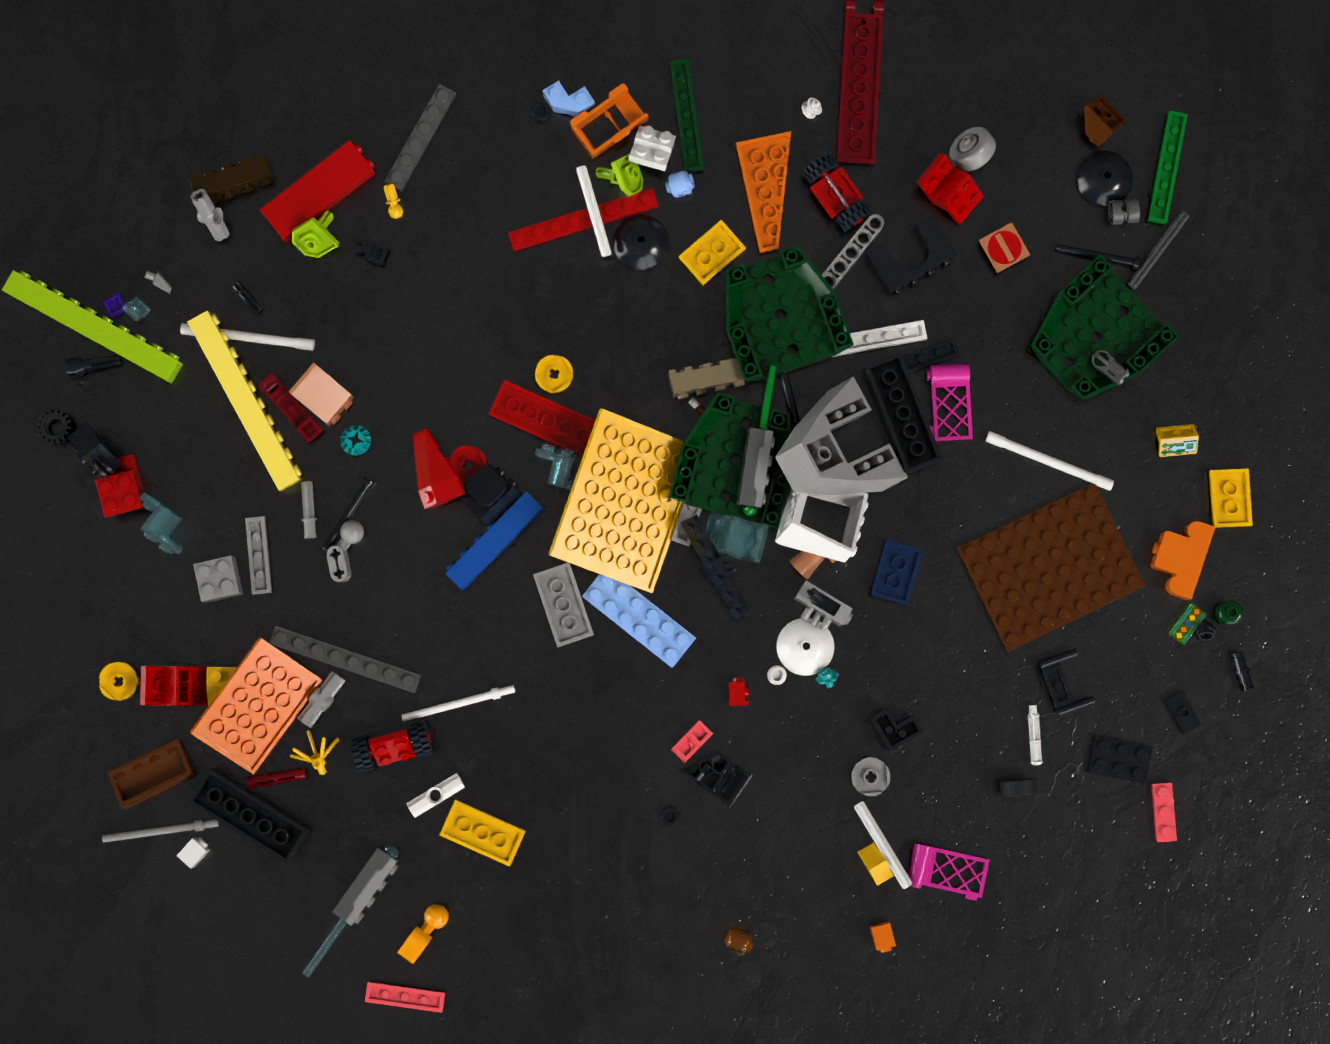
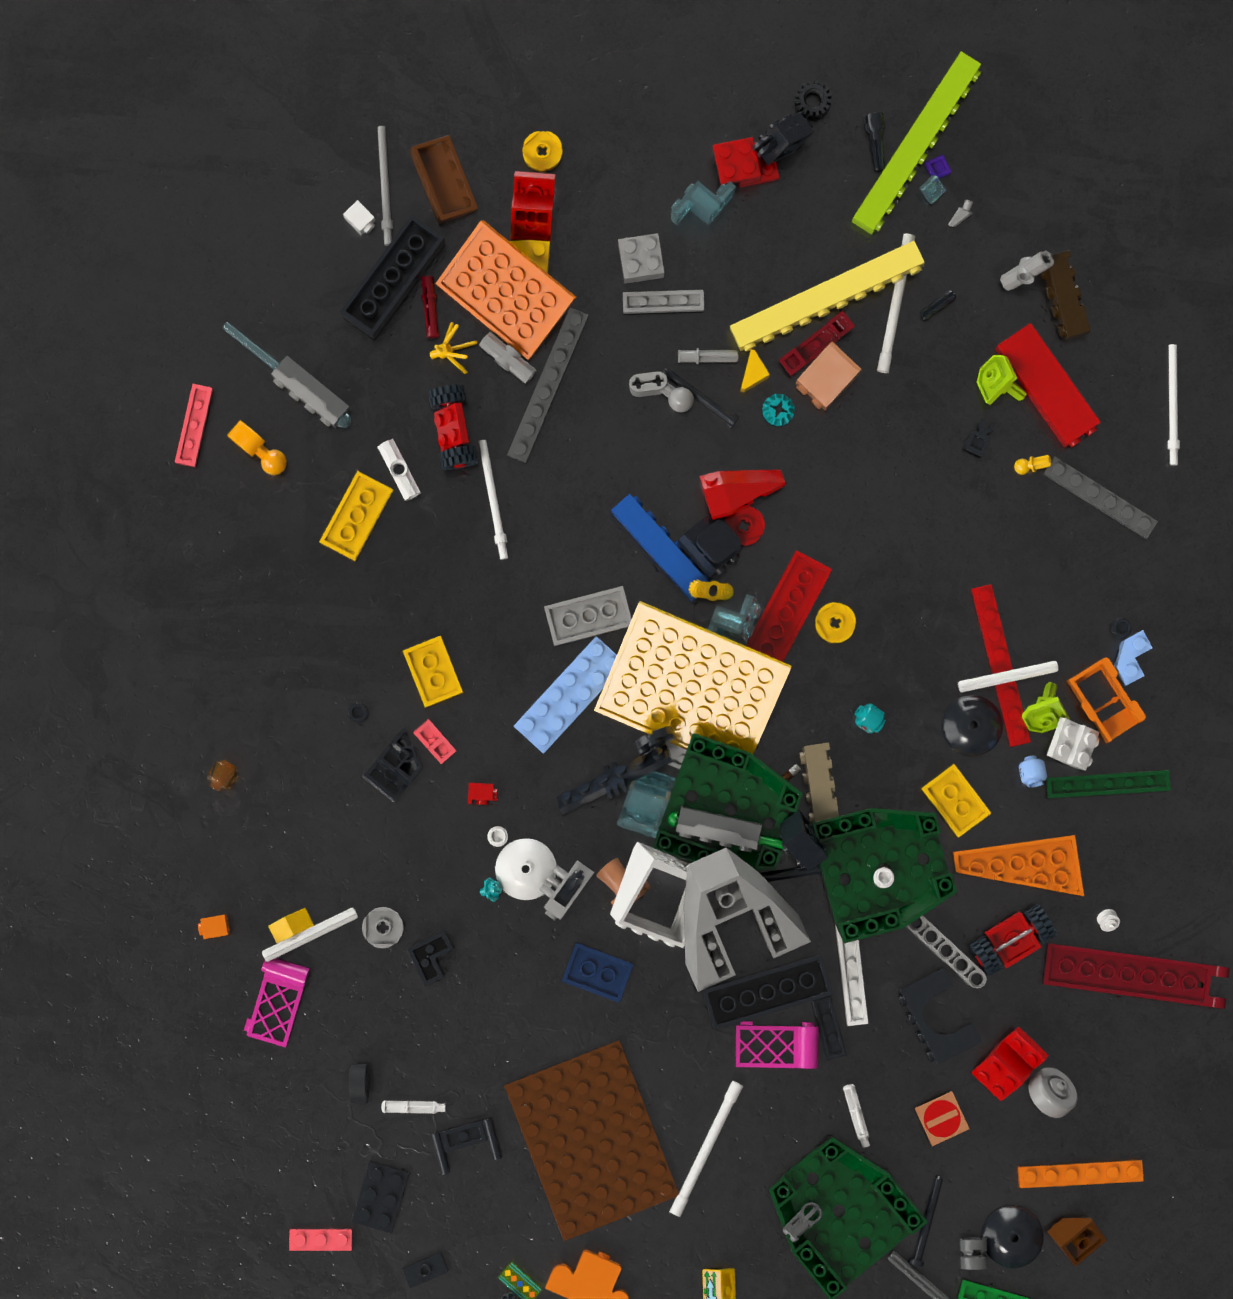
camera: 95 degrees right, 0 degrees up
none -> yellow plate [403,636,463,708]
none -> black plate [634,726,676,755]
none -> yellow piece [688,579,734,601]
none -> yellow slope [740,349,770,392]
none -> black brick [780,810,828,871]
none -> white piece [843,1084,870,1148]
none -> teal head [854,703,886,734]
none -> white plate [873,867,894,888]
none -> orange plate [1018,1160,1144,1188]
none -> white bar [1168,344,1180,466]

